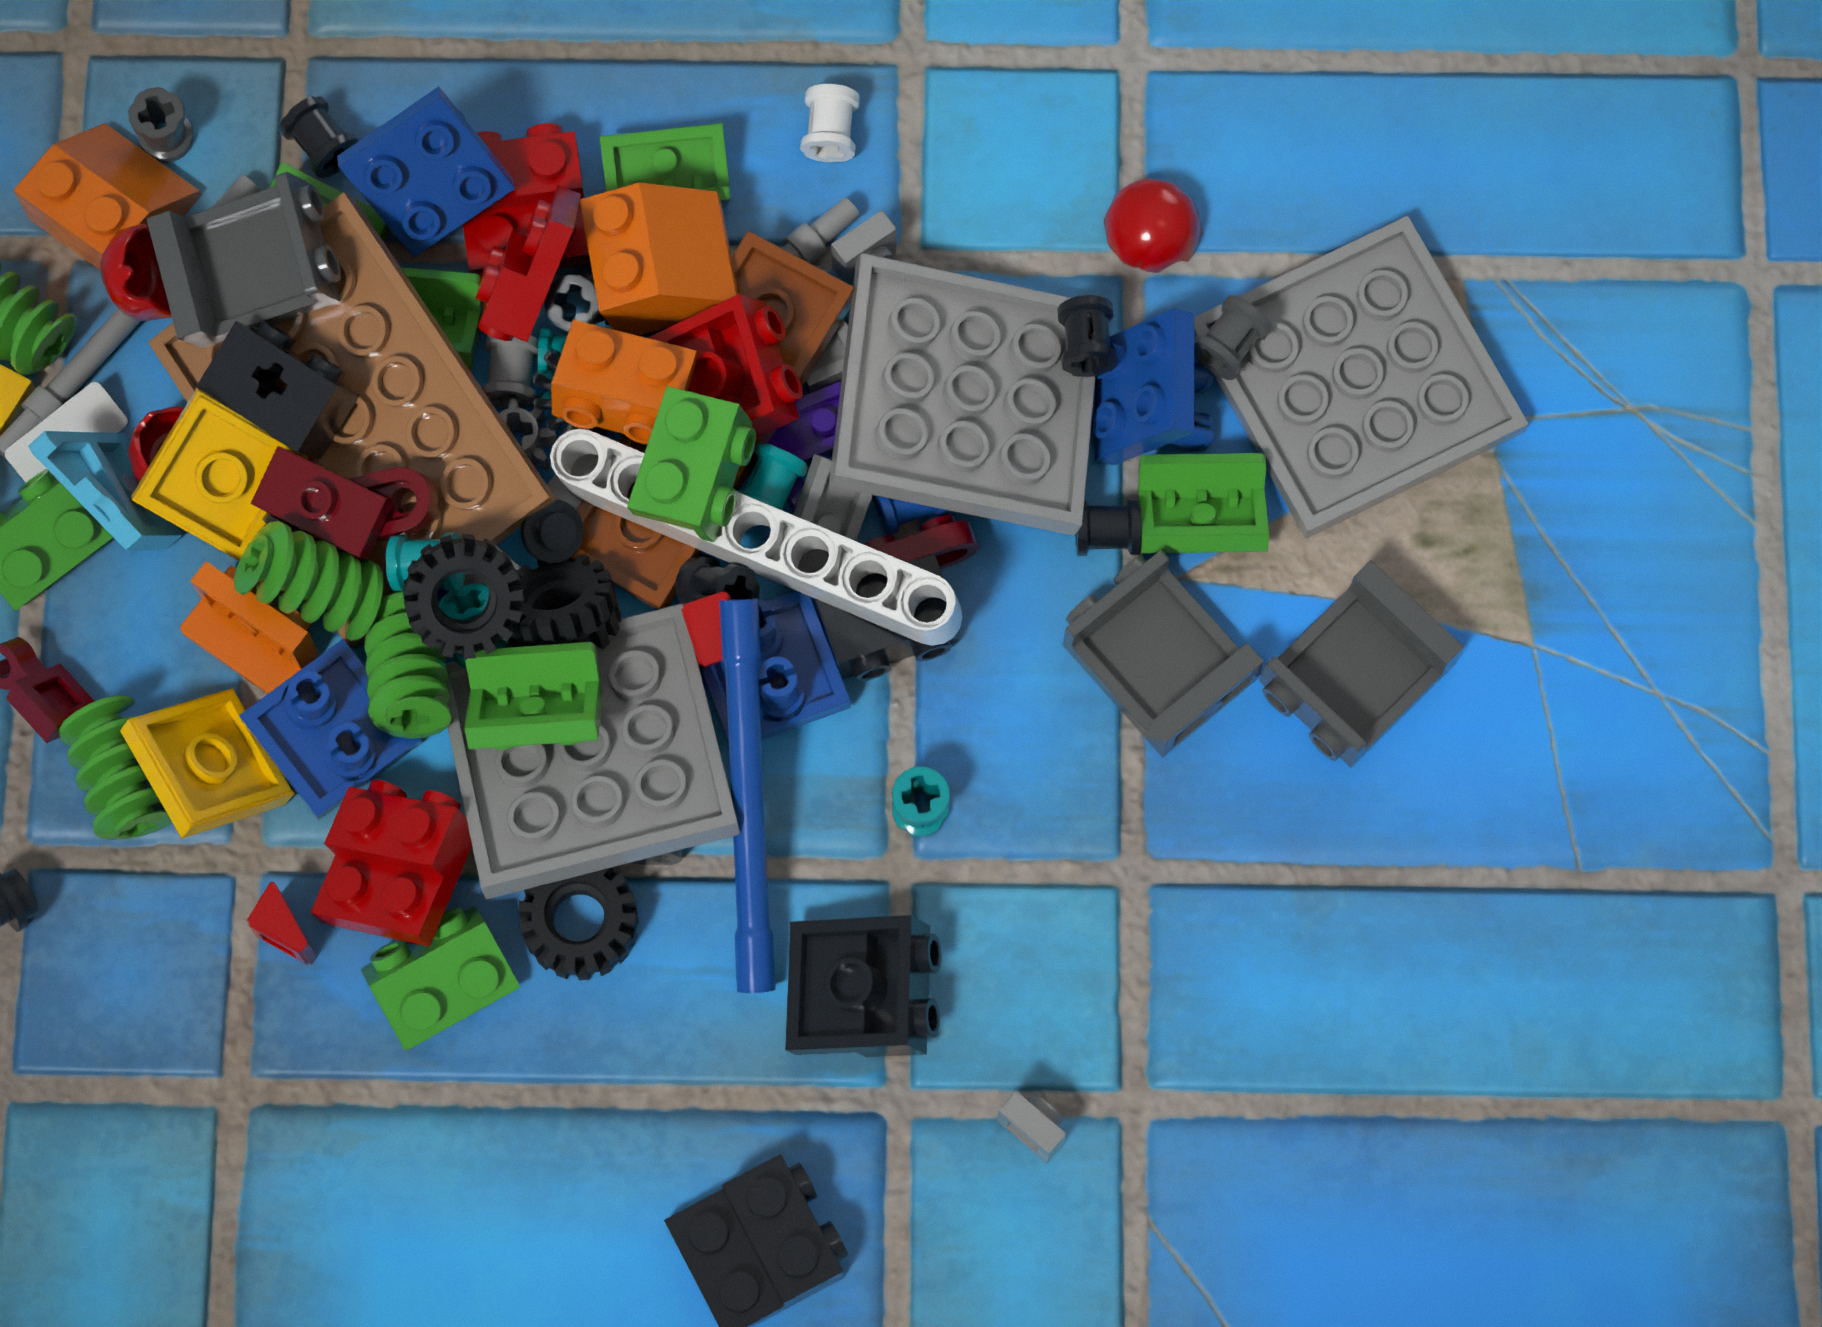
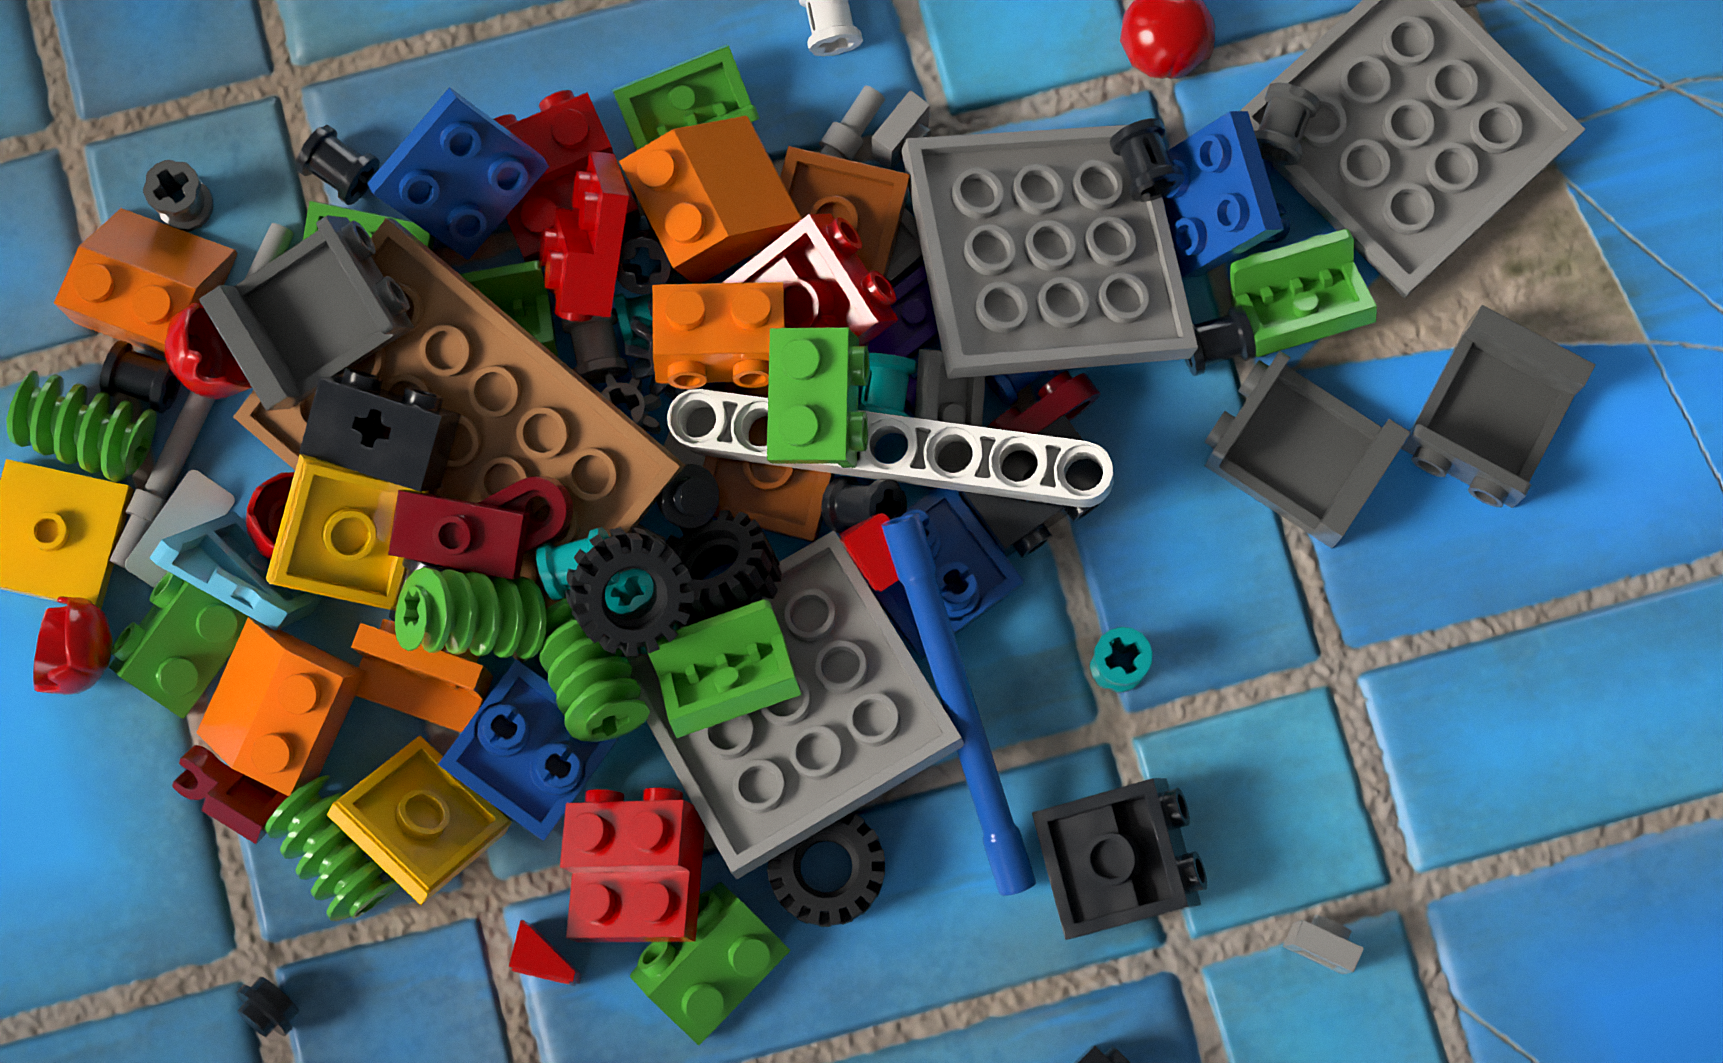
camera: 15 degrees left, 5 degrees up
none -> black bush [99,340,181,414]
none -> orange slope [196,617,366,796]

